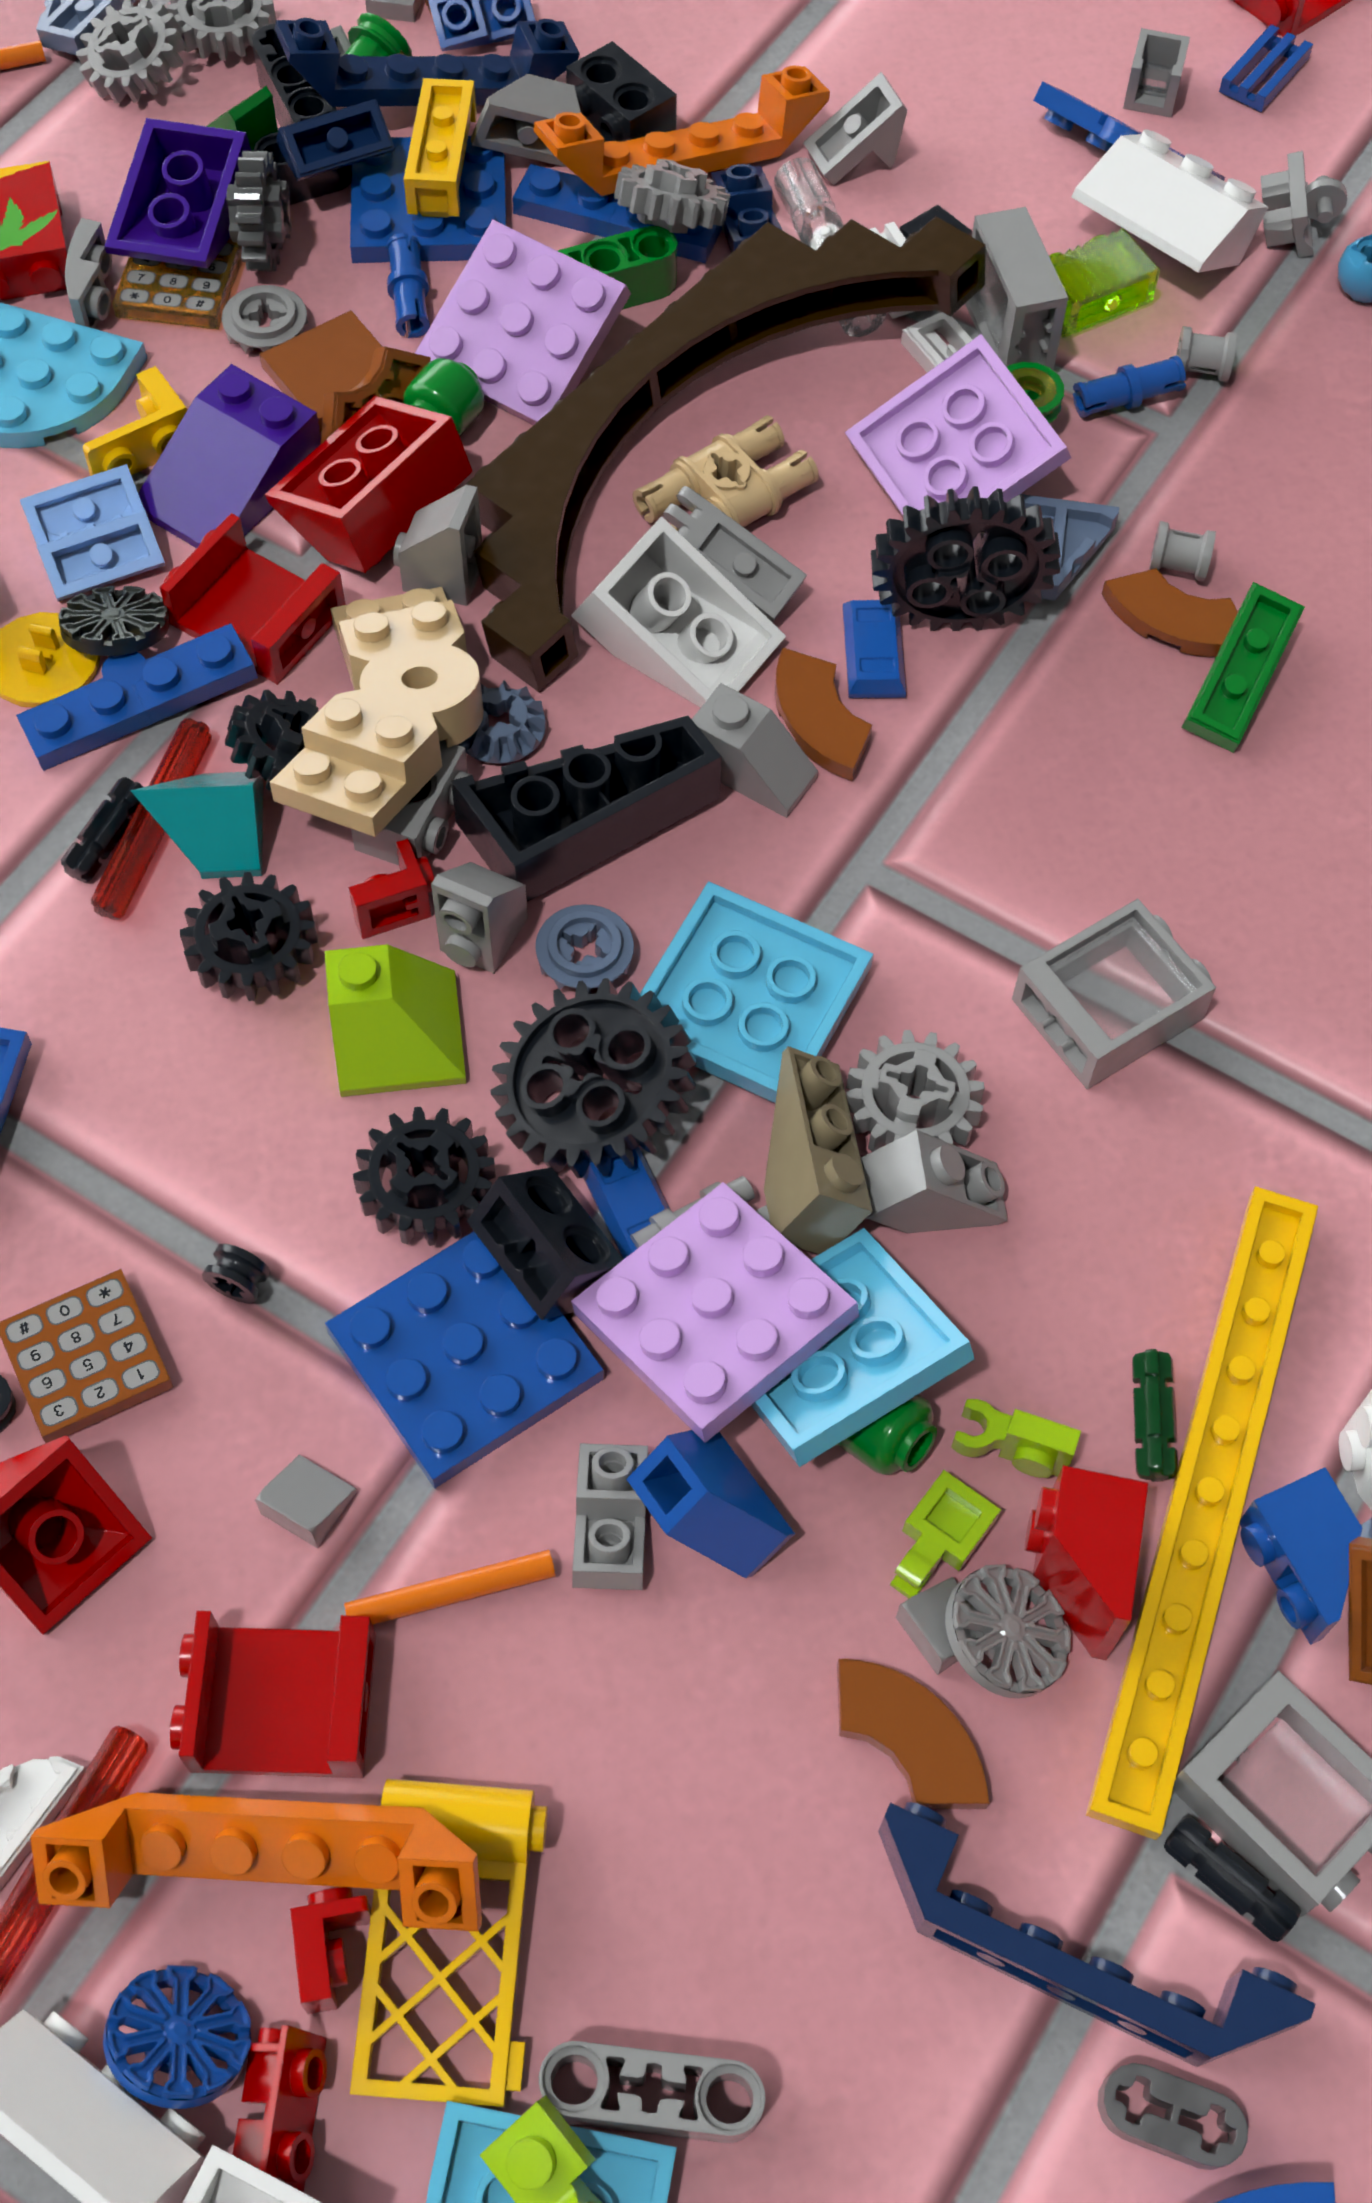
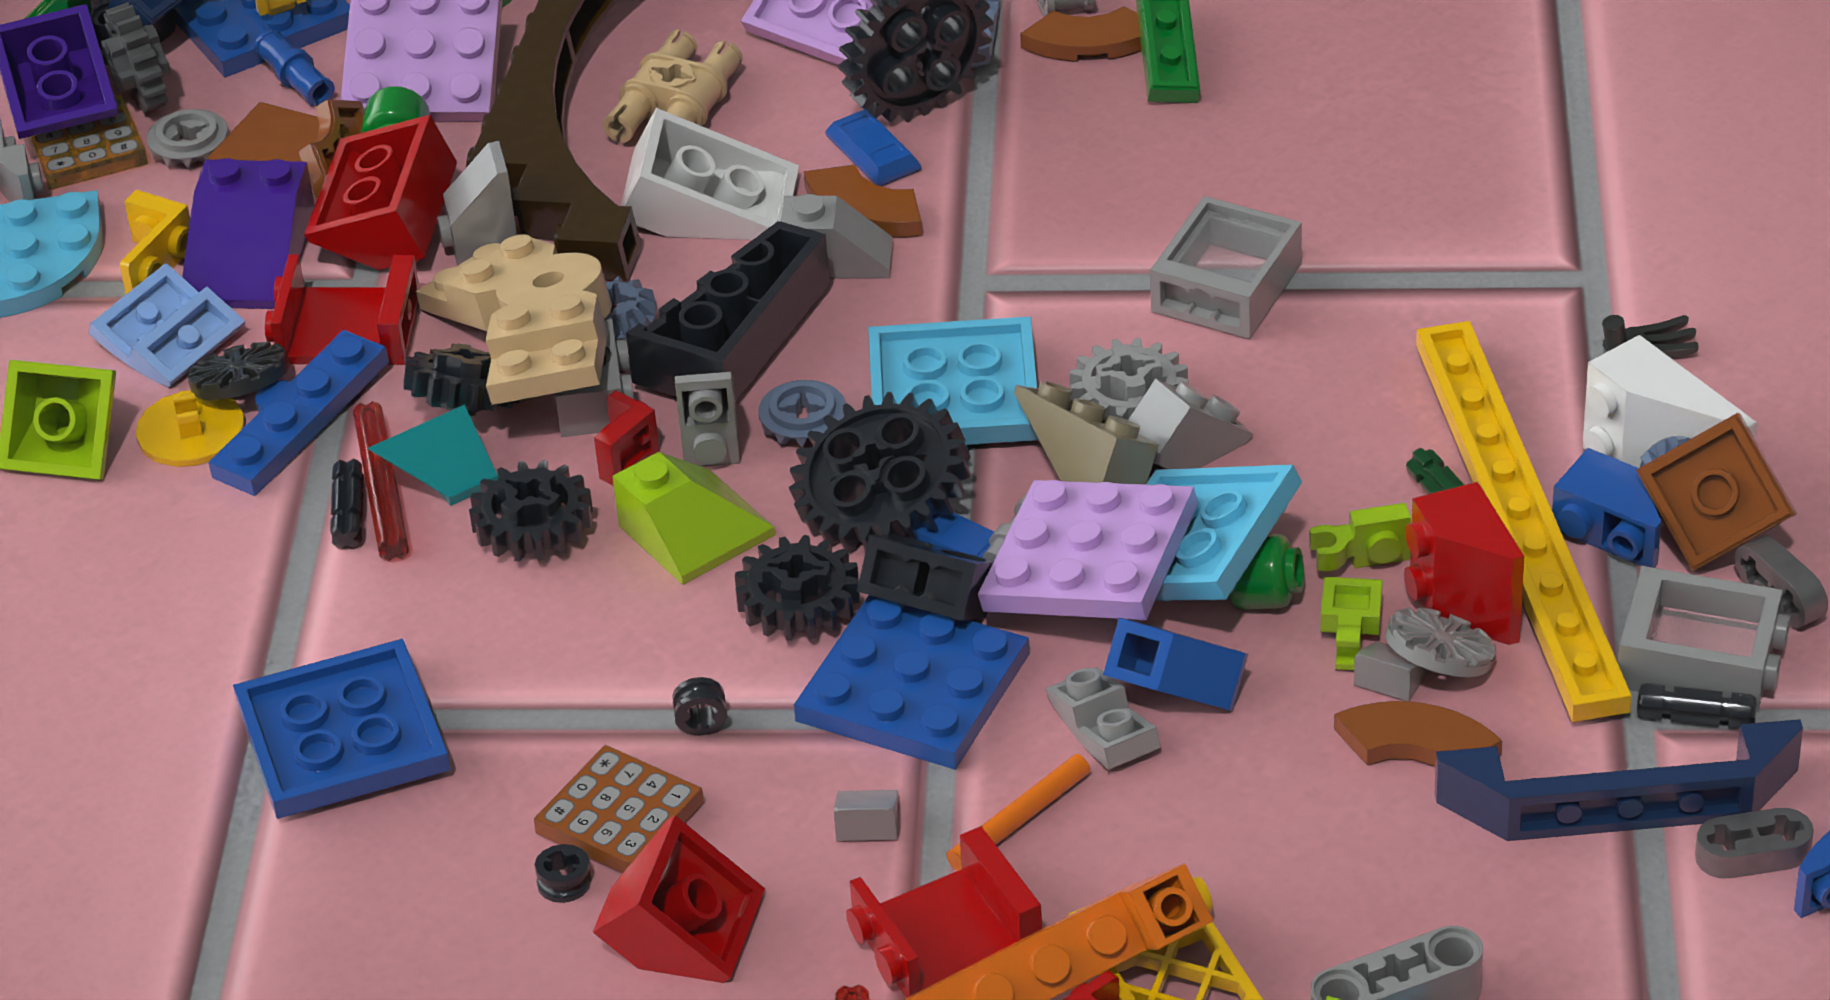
camera: 25 degrees left, 20 degrees down
light grey hinge [663,486,807,623] -> none

